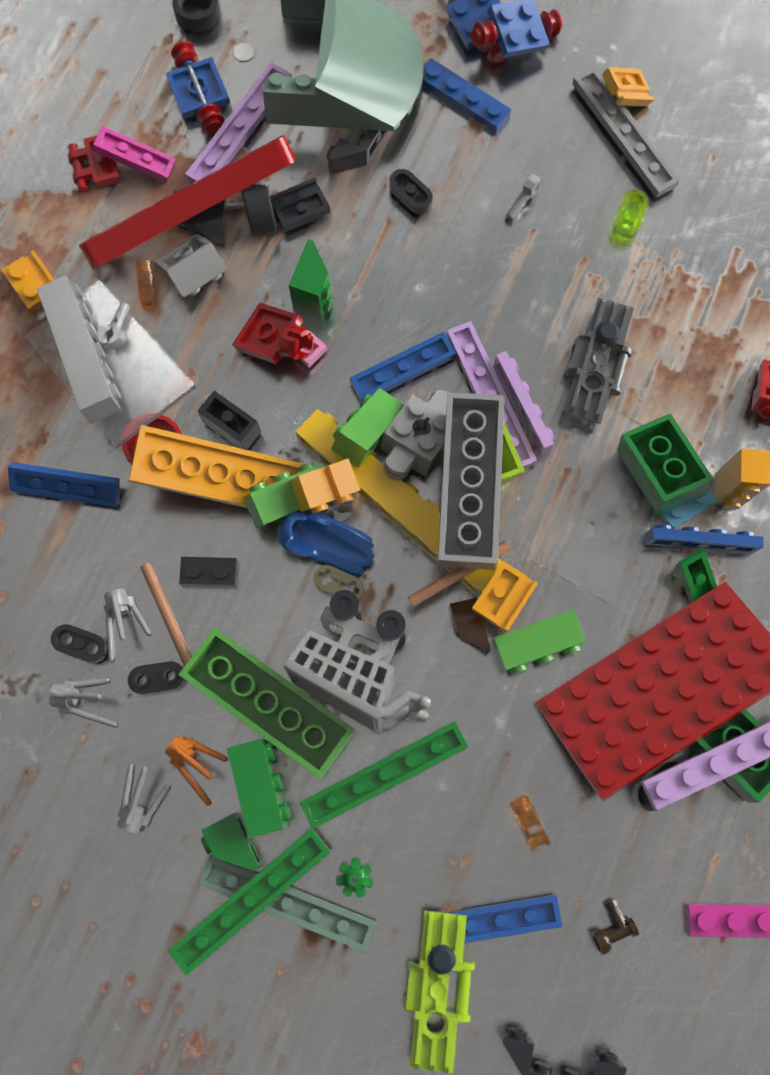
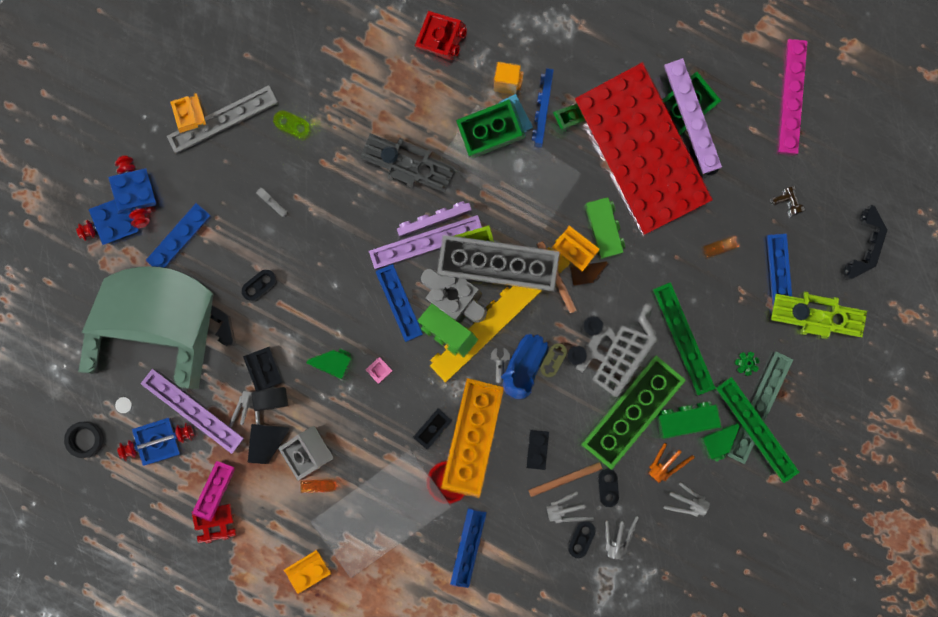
camera: 80 degrees left, 10 degrees up
light grey brick [37,275,121,424] -> none
red beam [78,135,296,269] -> none
light grey bar [97,302,130,350] -> none
red plate [232,302,314,364] -> none
bright green brick [243,461,326,528] -> none
light orange brick [290,458,360,514] -> none

